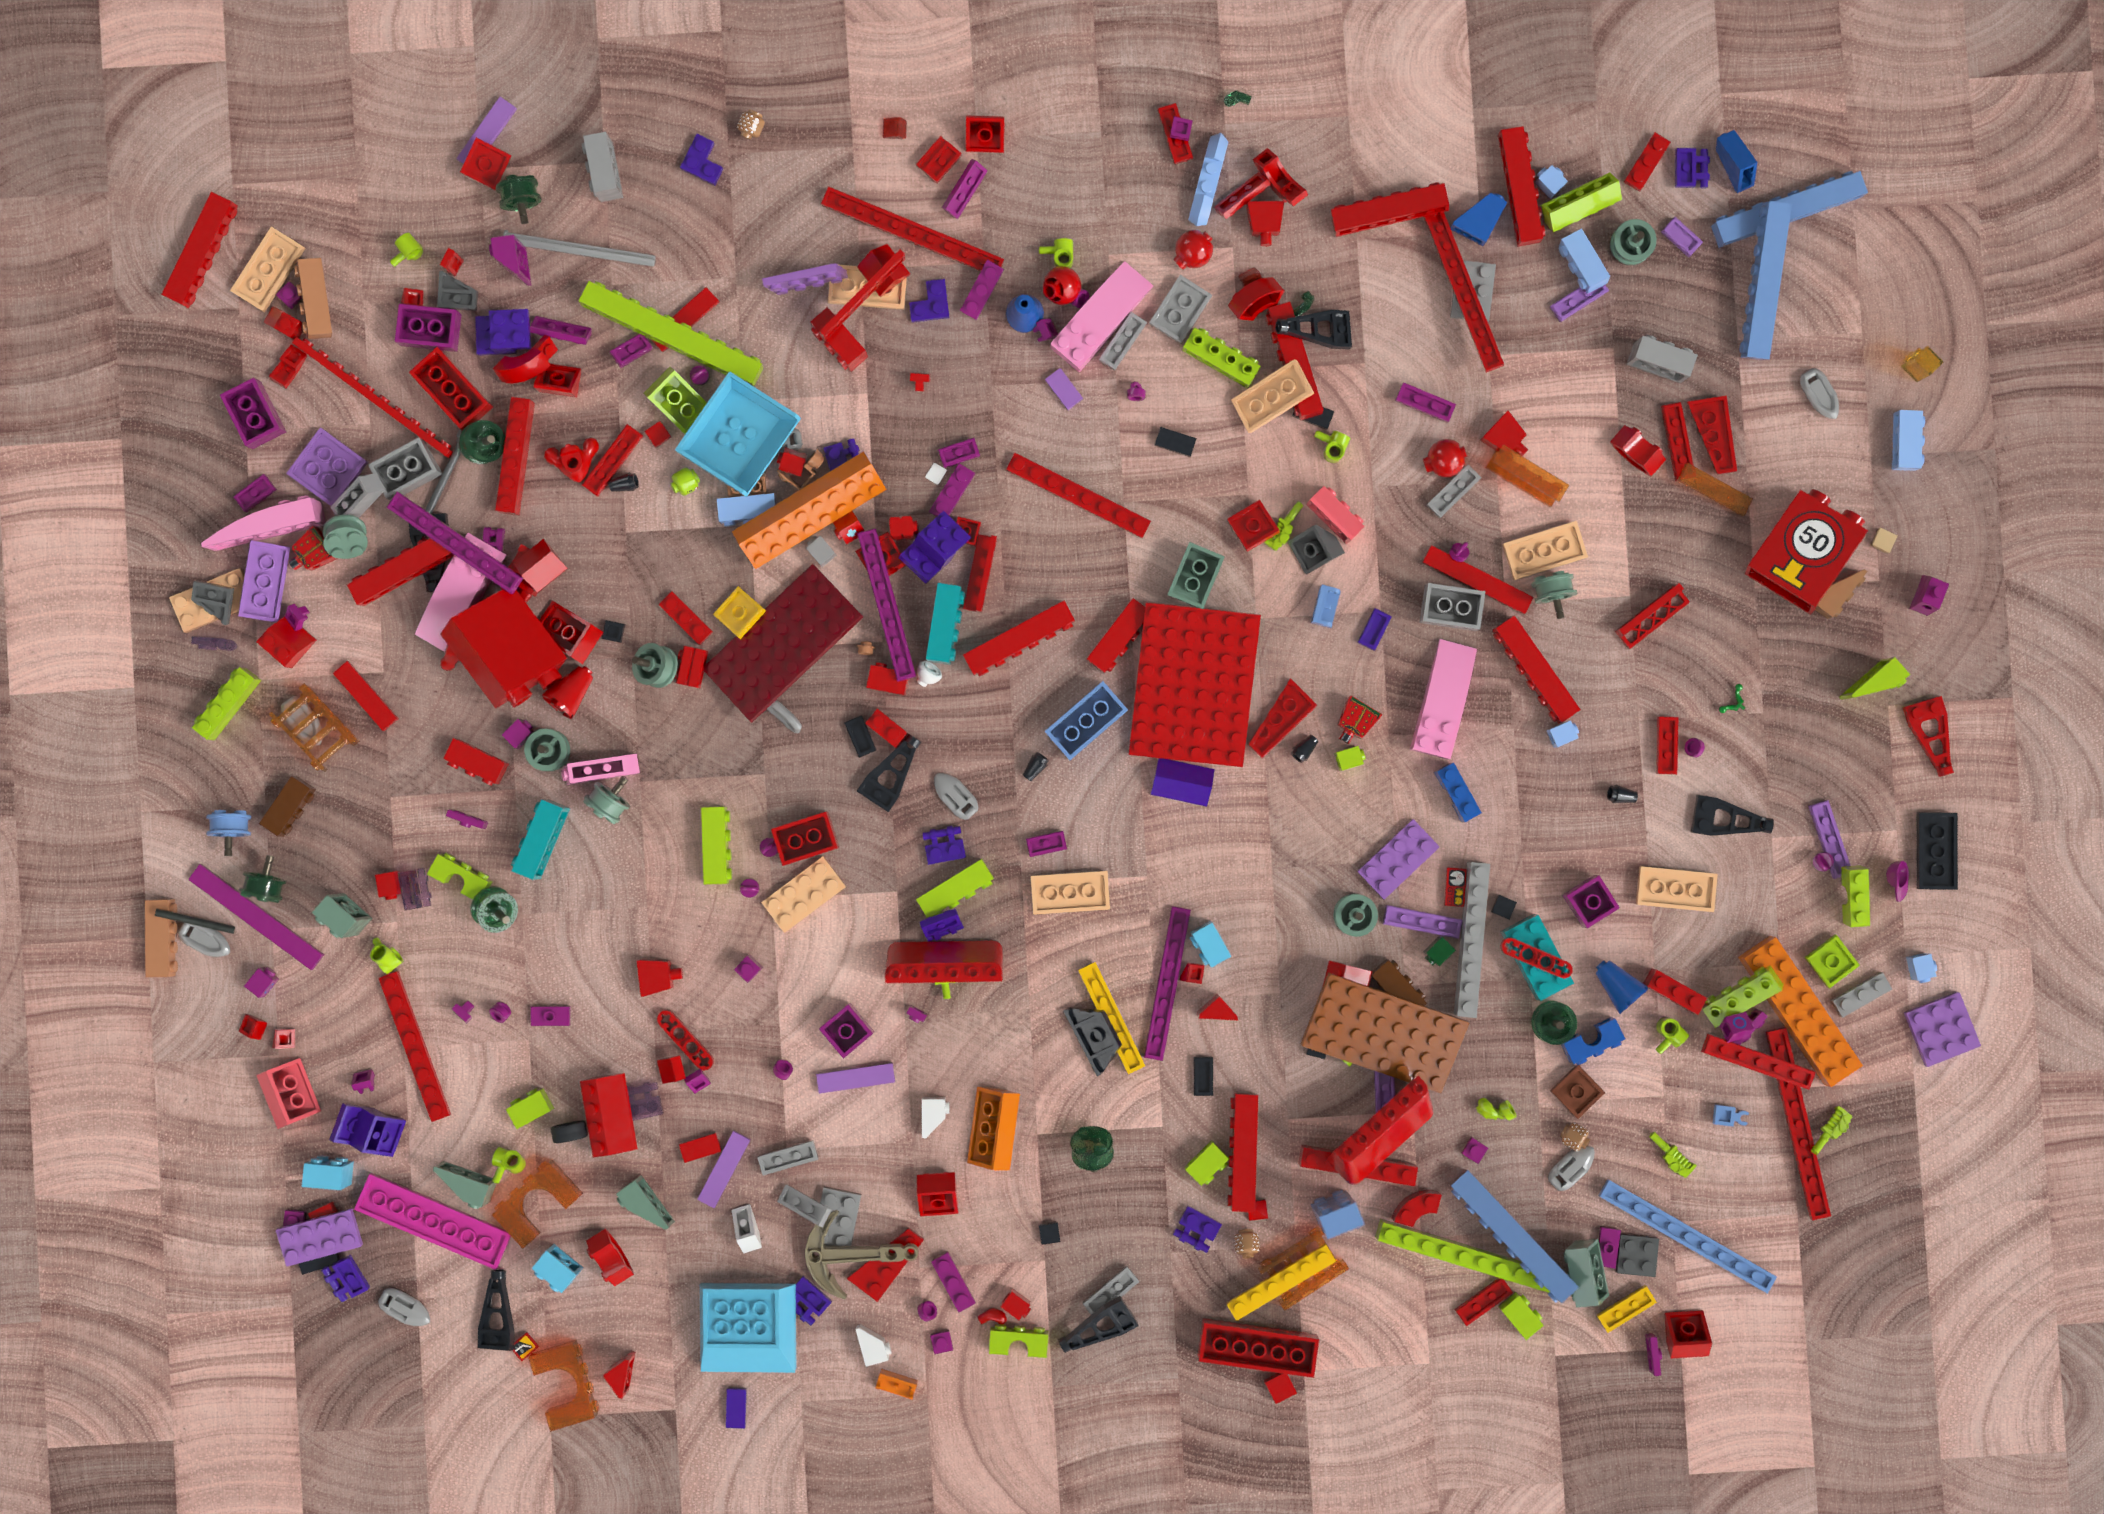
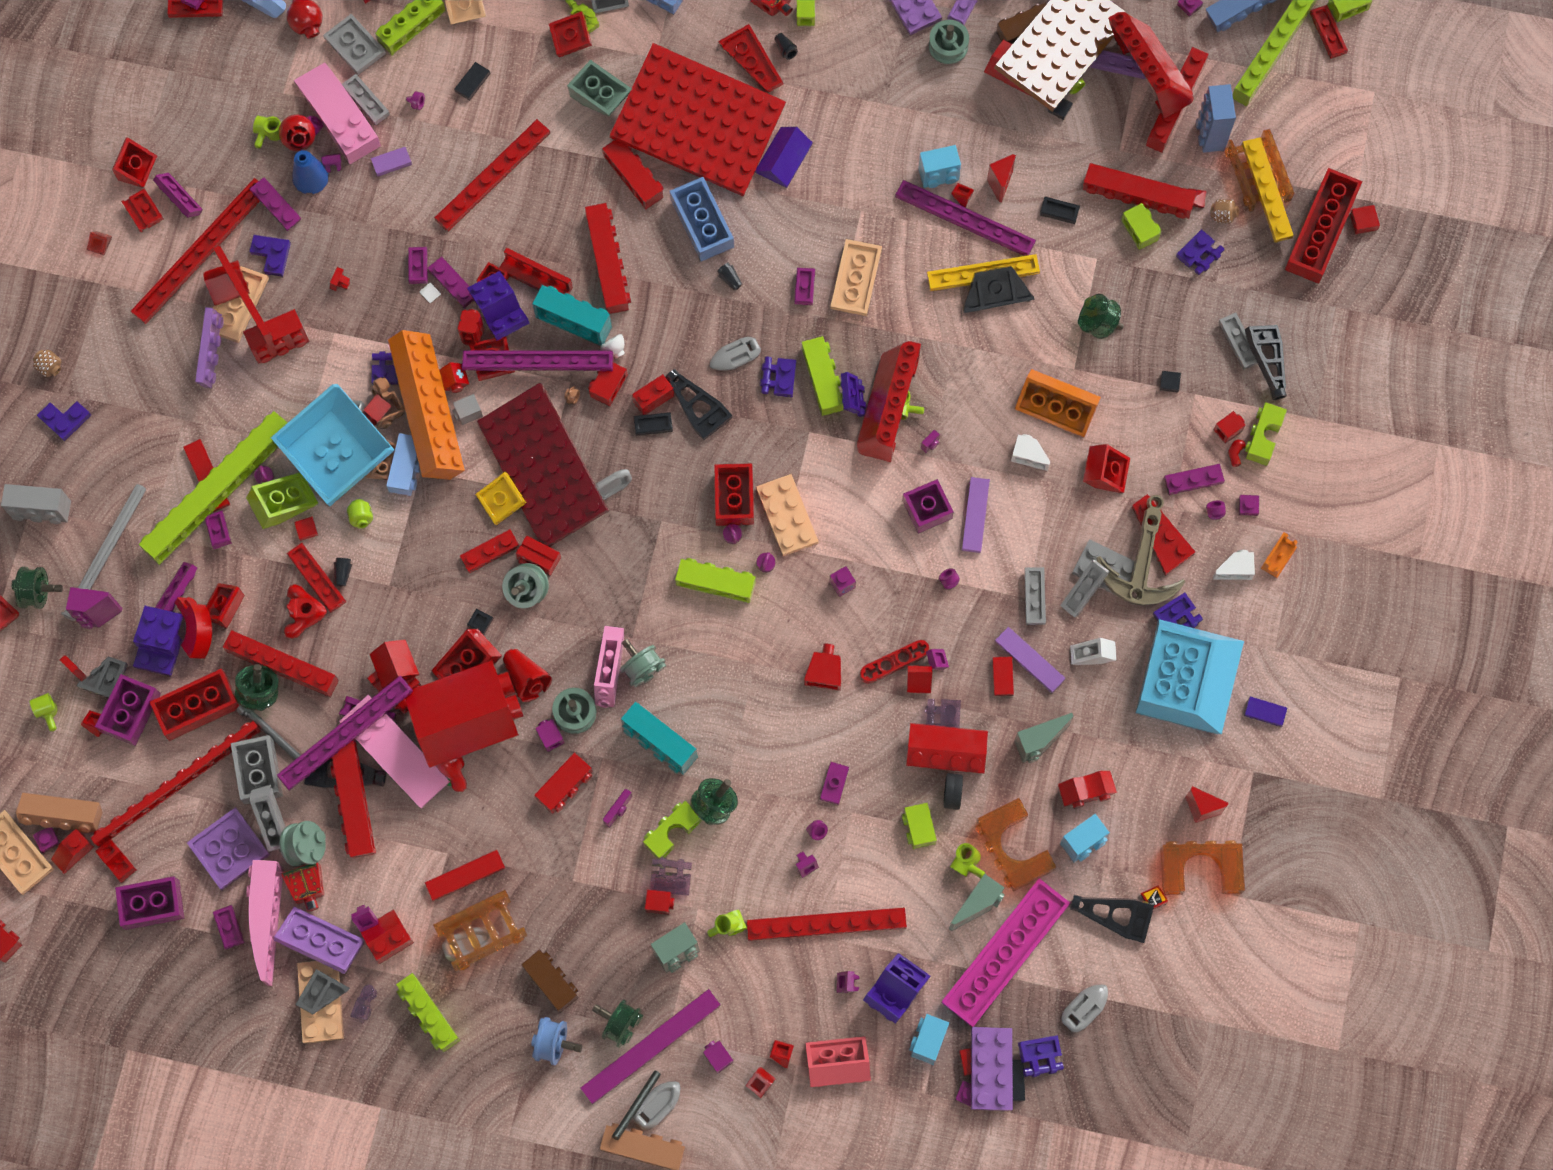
camera: 75 degrees left, 15 degrees down
red brick [1391,1190,1442,1227] -> none

